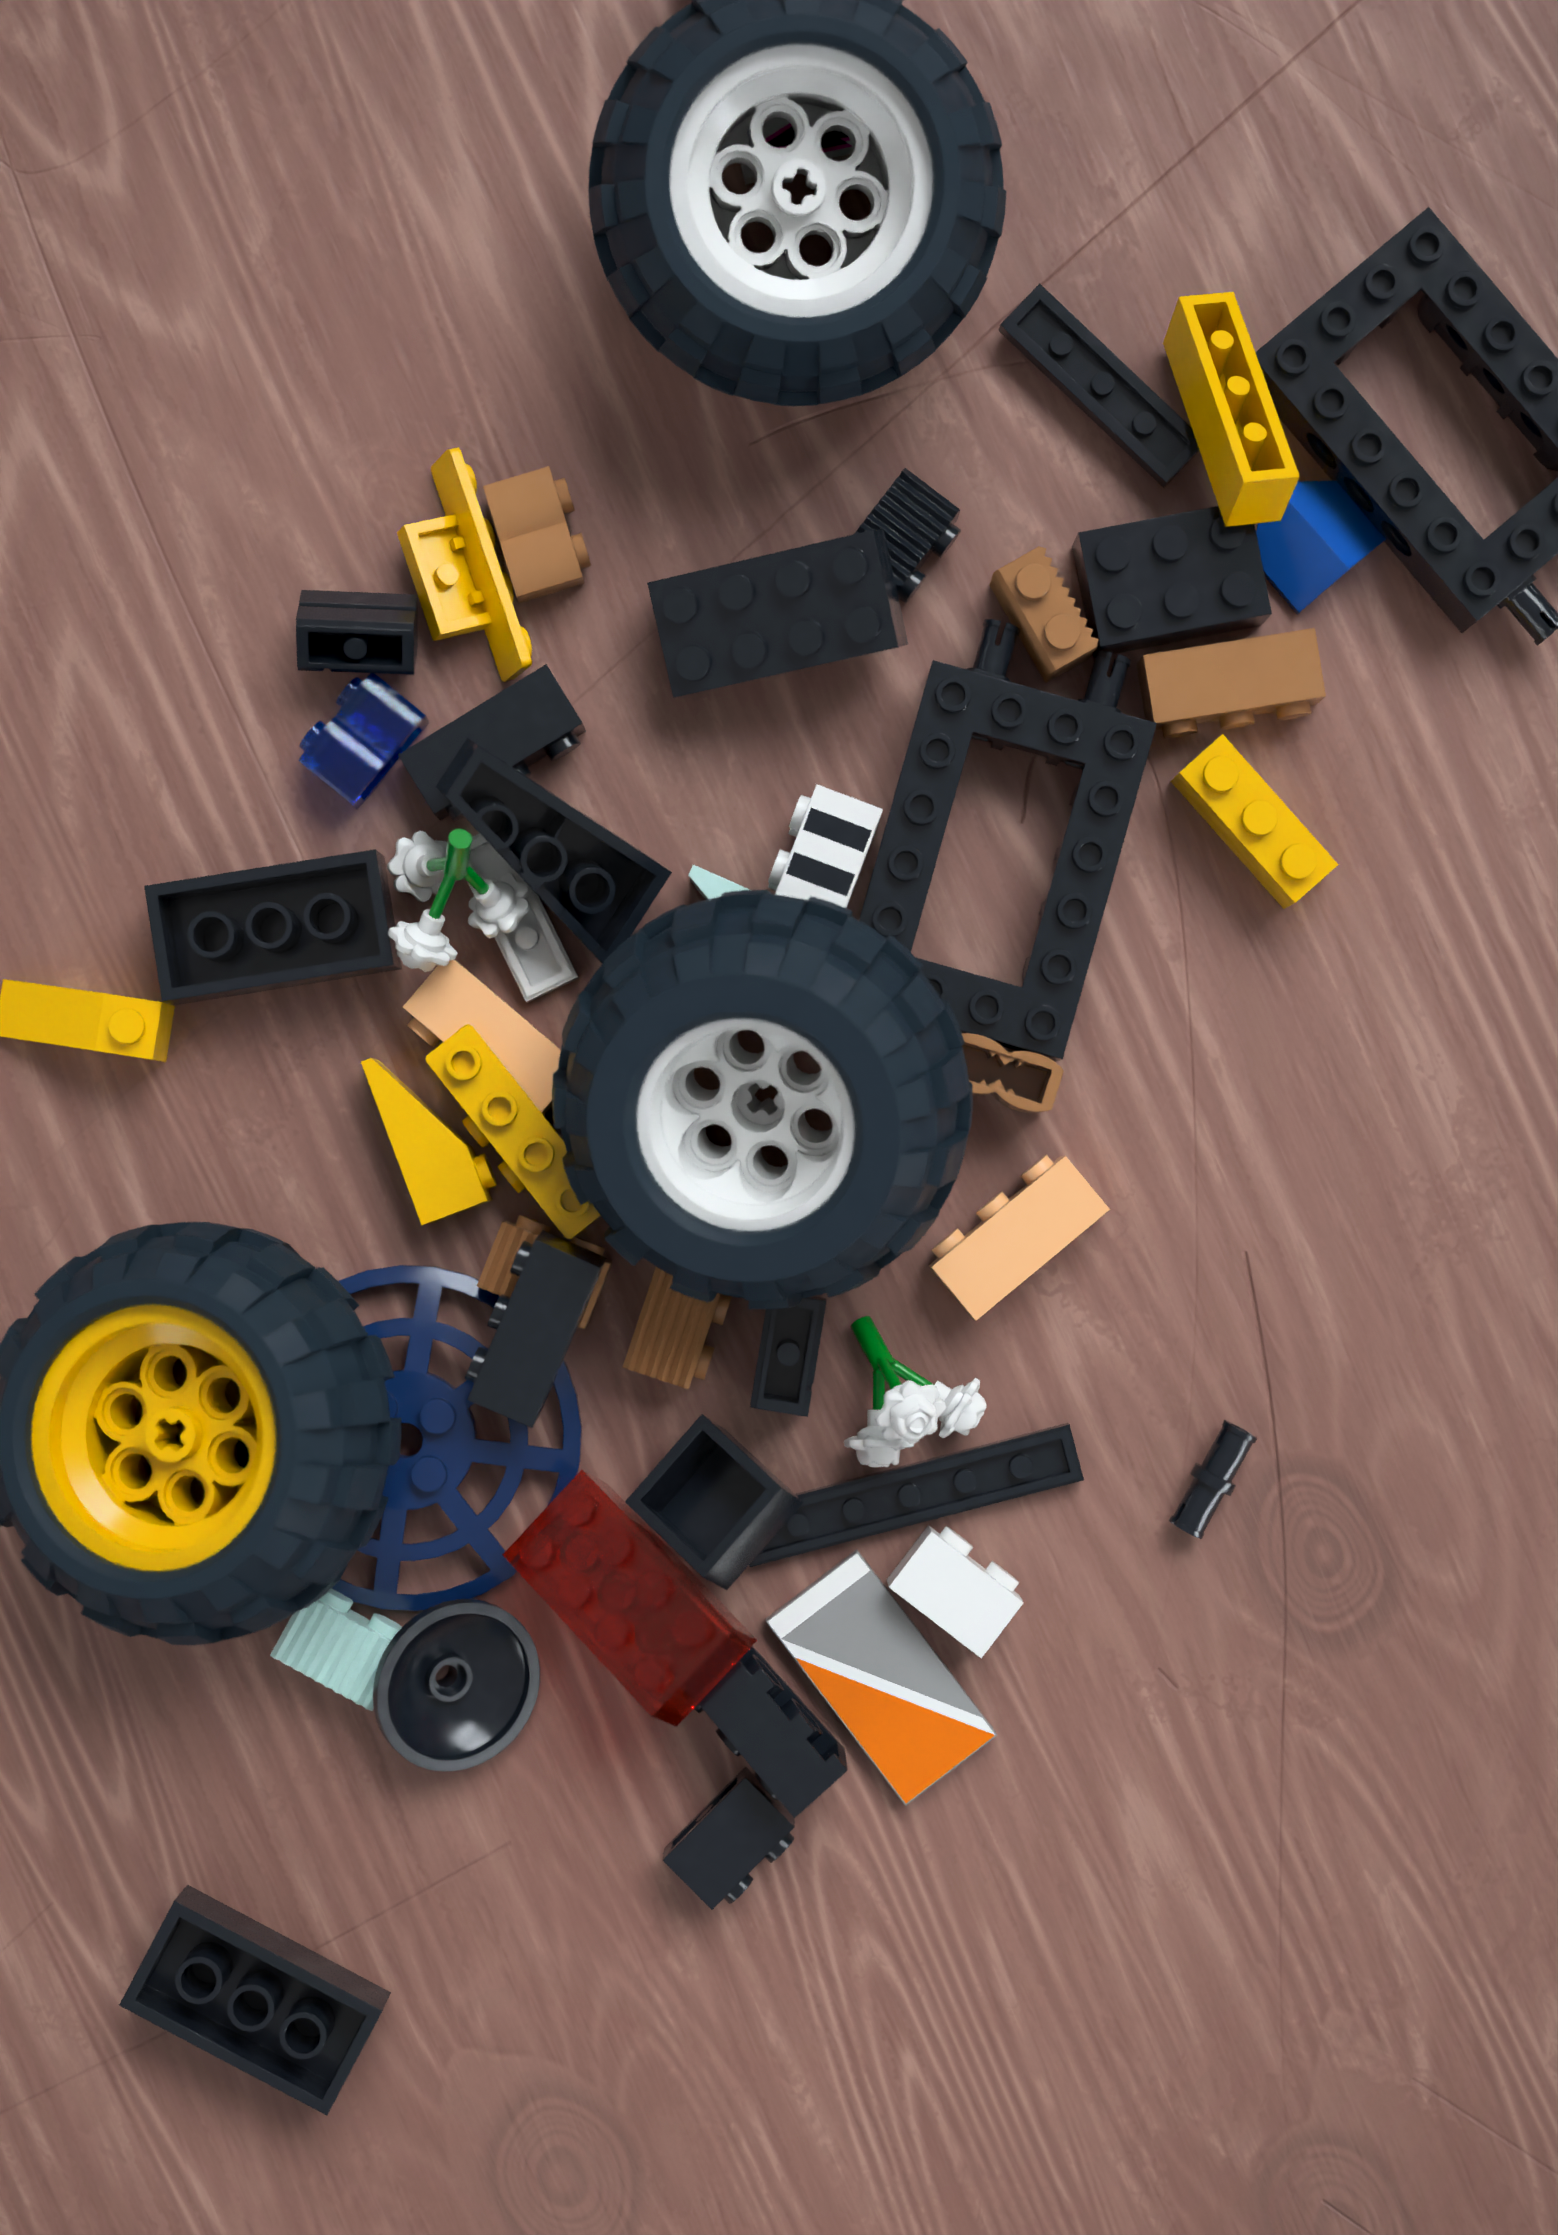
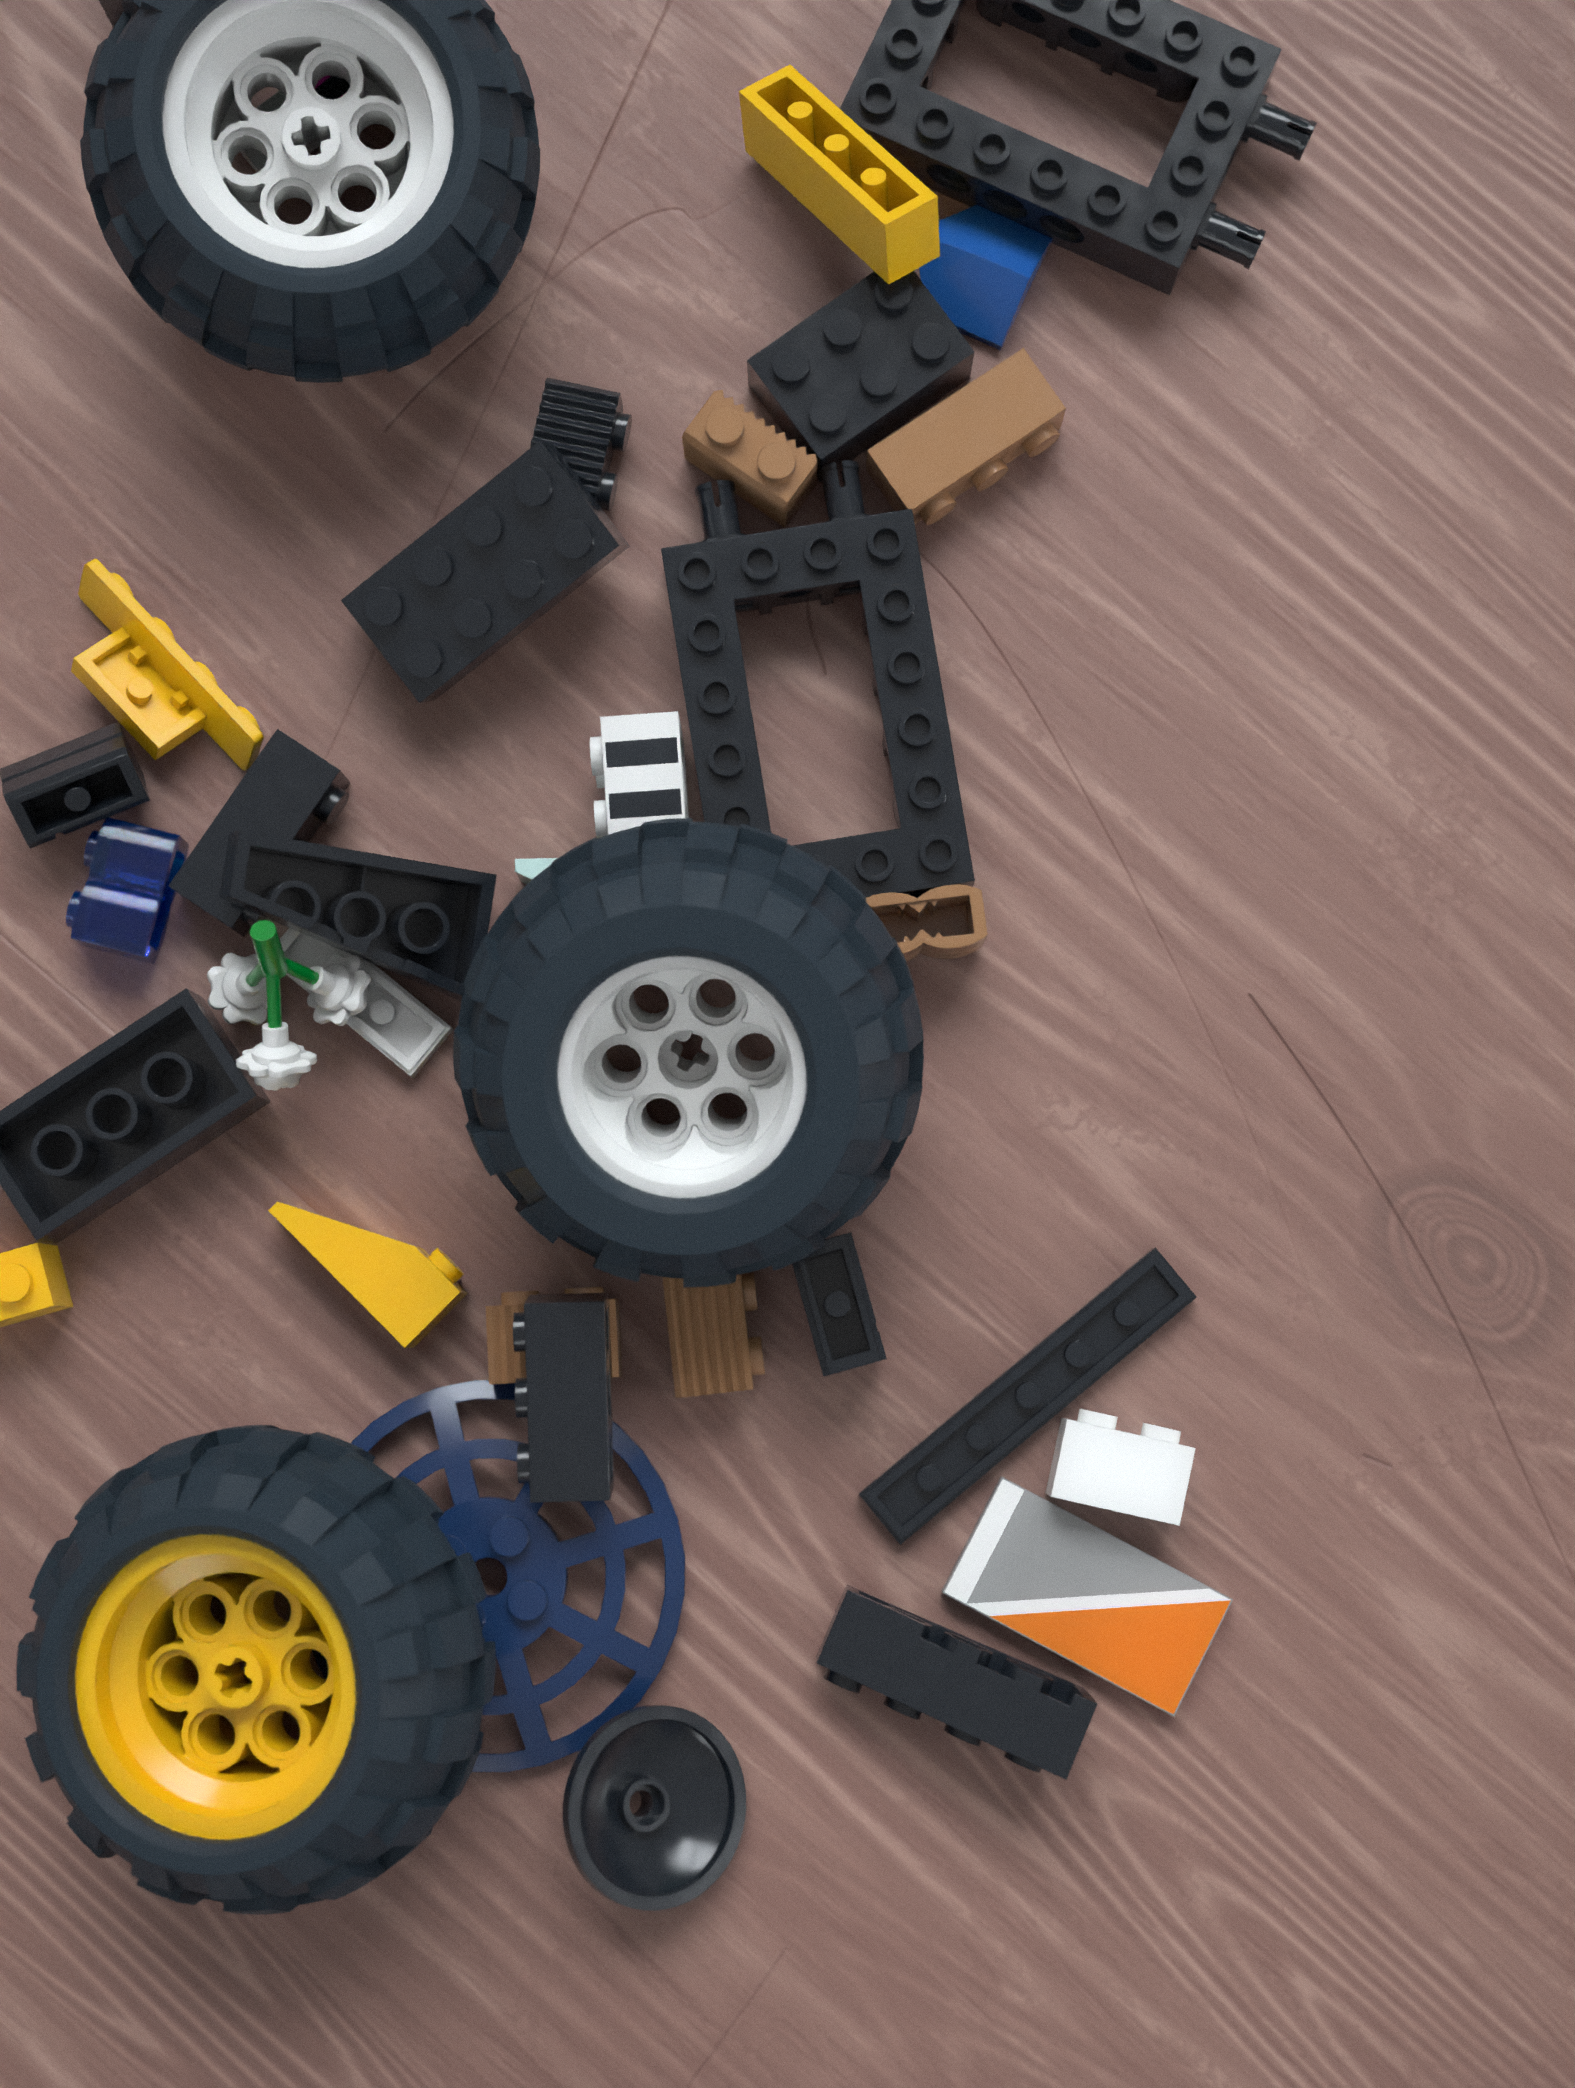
camera: 15 degrees left, 5 degrees down
light aqua brick [270,1588,402,1711] -> none
light nougat brick [403,960,561,1115] -> none
yellow bracket [426,1024,601,1239] -> none
medium nougat brick [483,466,591,603] -> none
clear red brick [502,1470,757,1727] -> none
black piece [625,1414,804,1590] -> none
black brick [663,1767,795,1910] -> none
white plant [844,1316,987,1467] -> none
light nougat brick [928,1154,1110,1321] -> none
black plate [999,284,1200,488] -> none
black pin [1169,1420,1257,1539] -> none
yellow brick [1171,734,1339,909] -> none

